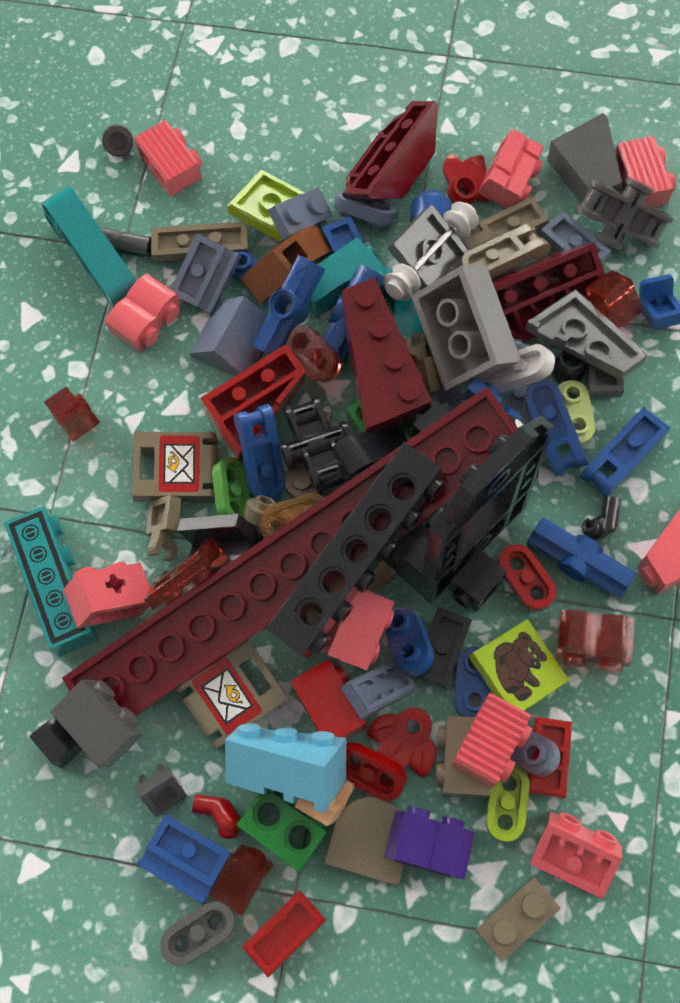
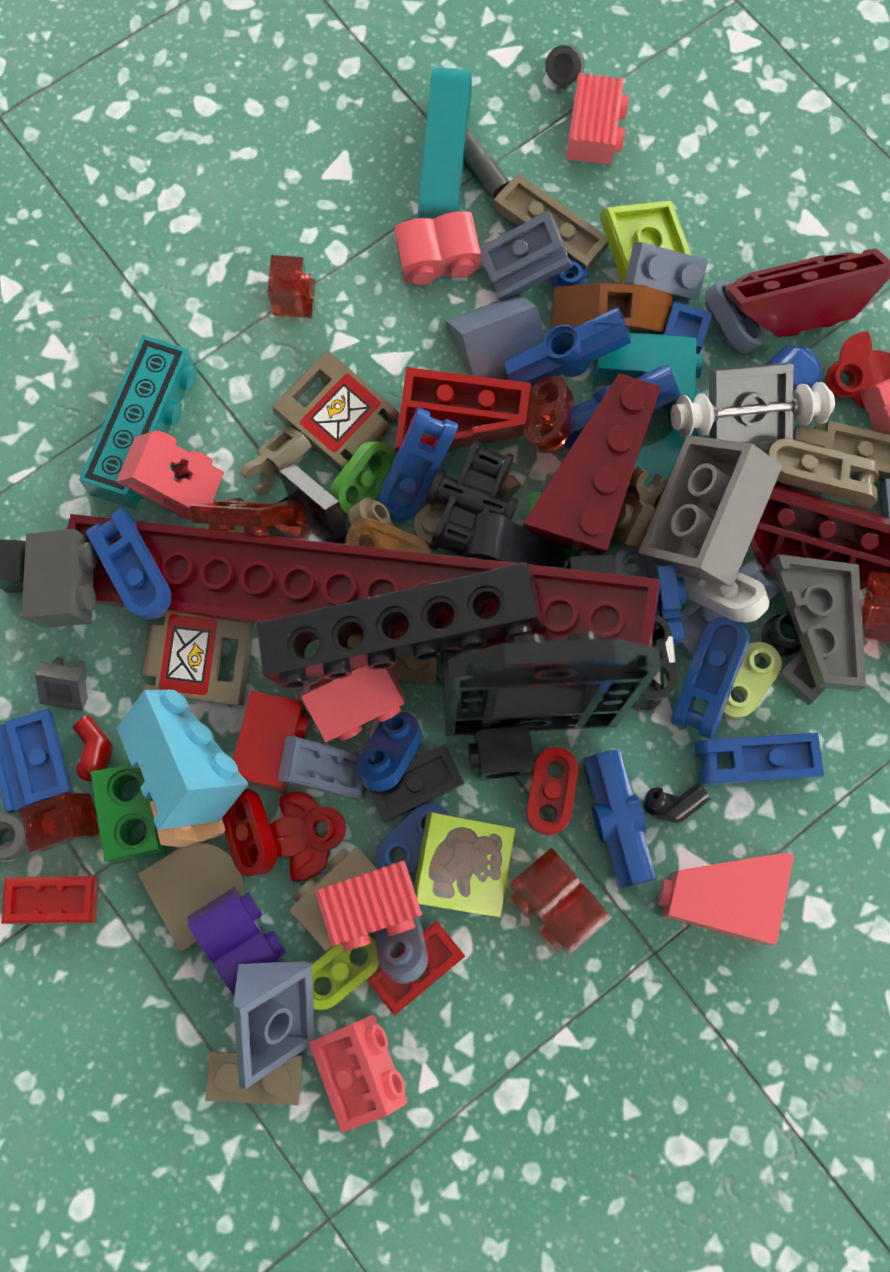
camera: 35 degrees right, 5 degrees up
none -> blue plate [86,507,171,620]
none -> sand blue slope [233,961,315,1089]

